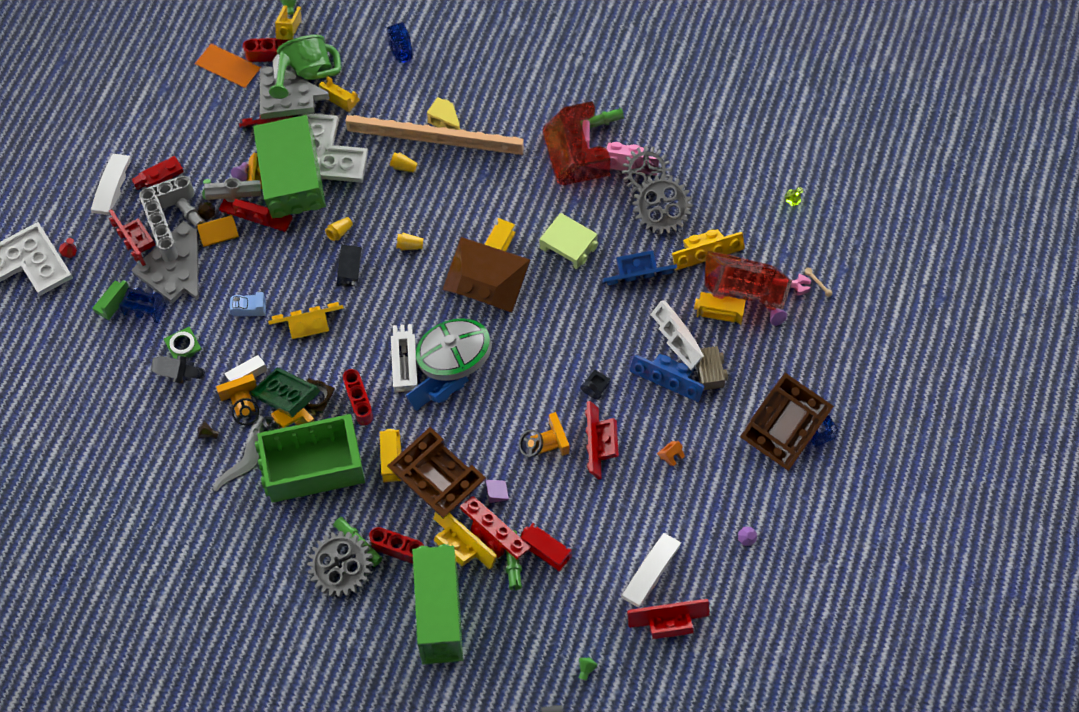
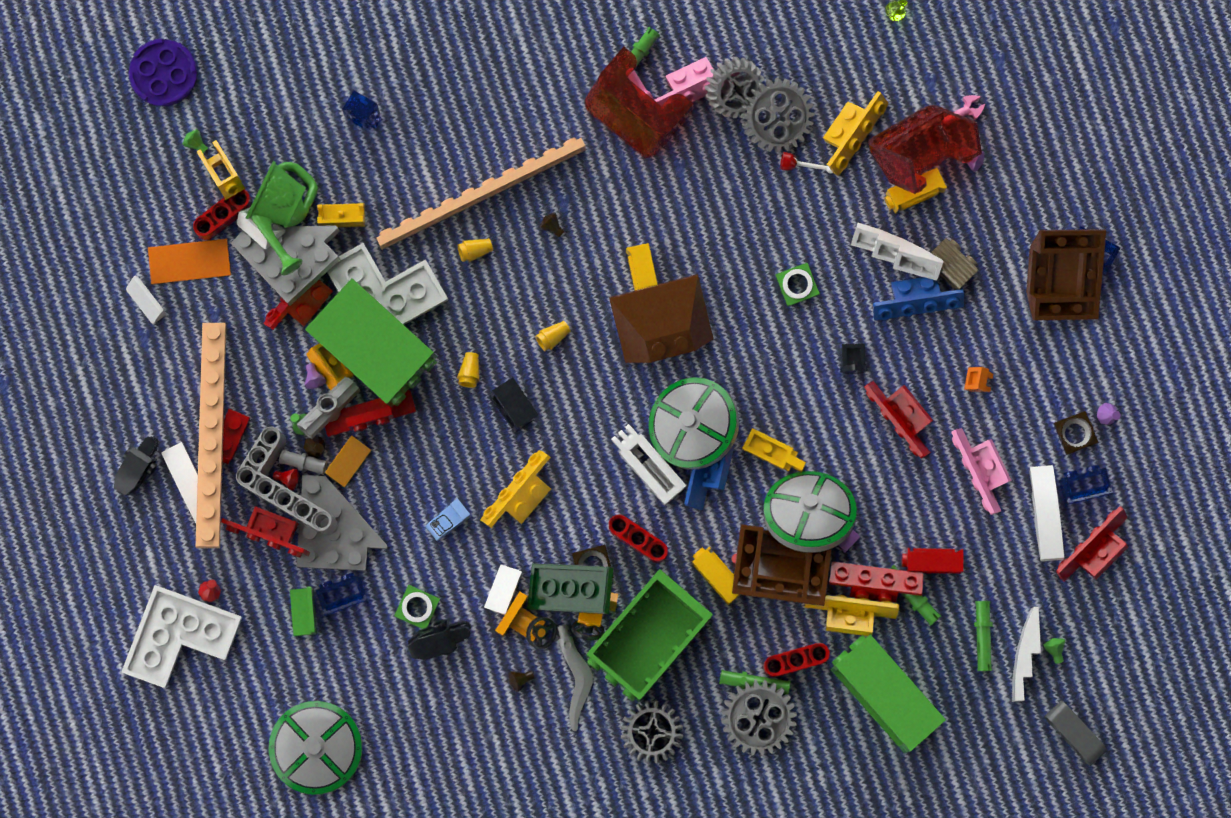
camera: 40 degrees left, 20 degrees up
light yellow slope [427,97,460,130] -> none
light orange piece [519,412,569,457] -> none
yellowish green panel [539,213,598,269] -> none
blue bracket [601,250,677,286] -> none
tan hinge [805,268,833,297] -> none
none -> black hinge [114,436,160,496]
none -> white slope [126,275,166,324]
none -> light nougat plate [196,323,226,548]
none -> dish [269,701,363,795]
none -> red rock [273,469,299,491]
none -> dark brown rock [539,212,564,238]
none -> light grey gear [621,701,683,764]
none -> yellow hinge [742,428,806,472]
none -> light grey dish [764,471,857,552]
none -> piece [775,263,820,307]
none -> red hinge [780,152,833,173]
none -> bright pink bracket [952,428,1012,515]
none -> bright green pin [974,601,993,671]
none -> white slope [1012,607,1041,702]
none -> dark brown piece [1053,411,1099,455]
none -> clear blue window [1059,465,1114,507]

